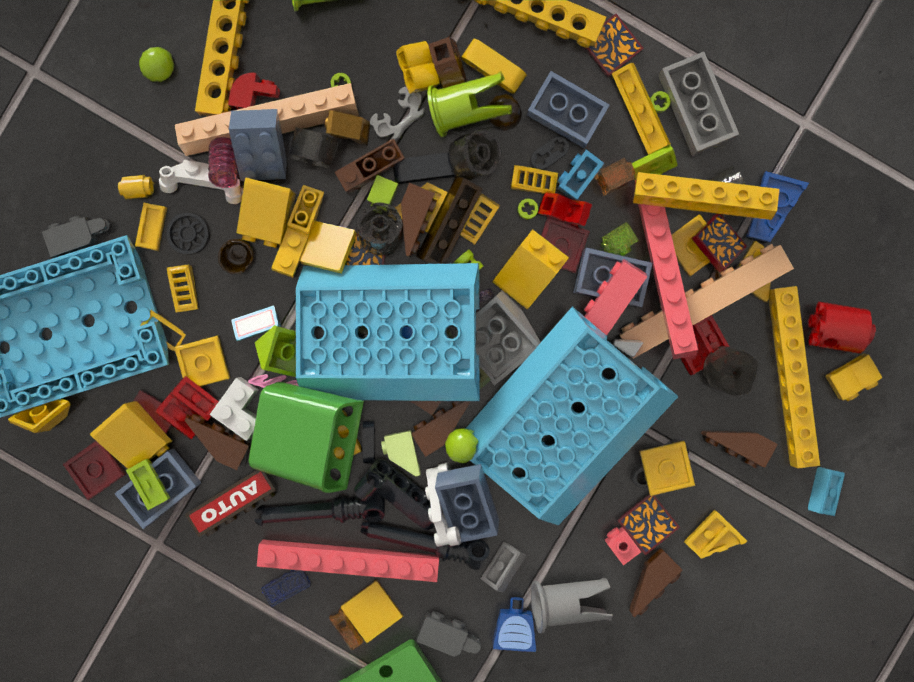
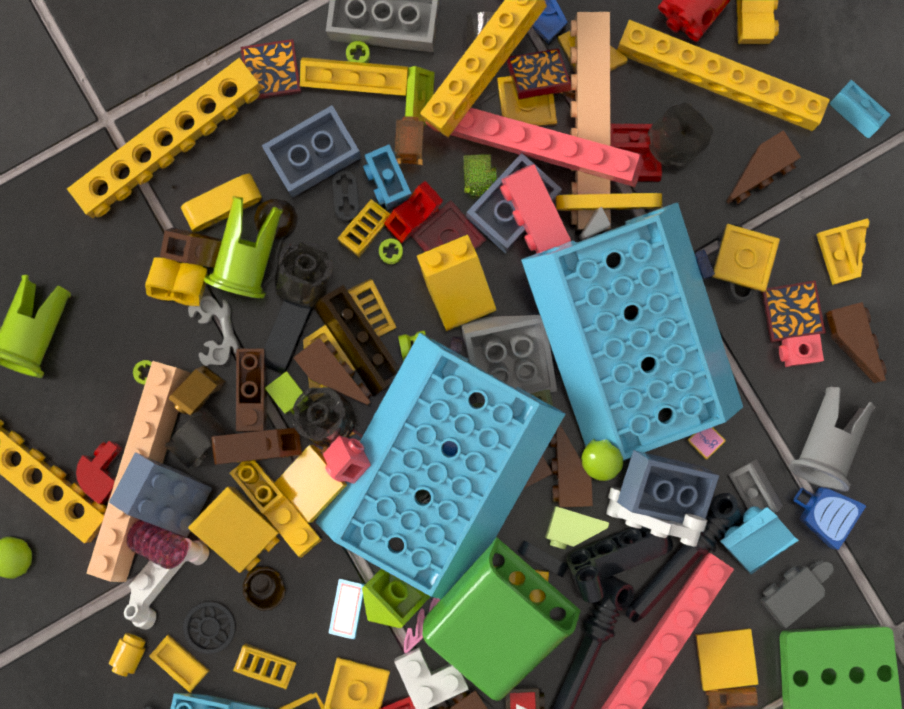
camera: 65 degrees left, 5 degrees down
none -> reddish brown slope [211,428,302,465]
none -> coral brick [323,435,371,484]
none -> yellow beam [556,193,662,211]
none -> bright pink tile [687,427,726,460]
none -> clear blue tile [694,249,715,282]
none -> medium azure slope [720,506,799,574]

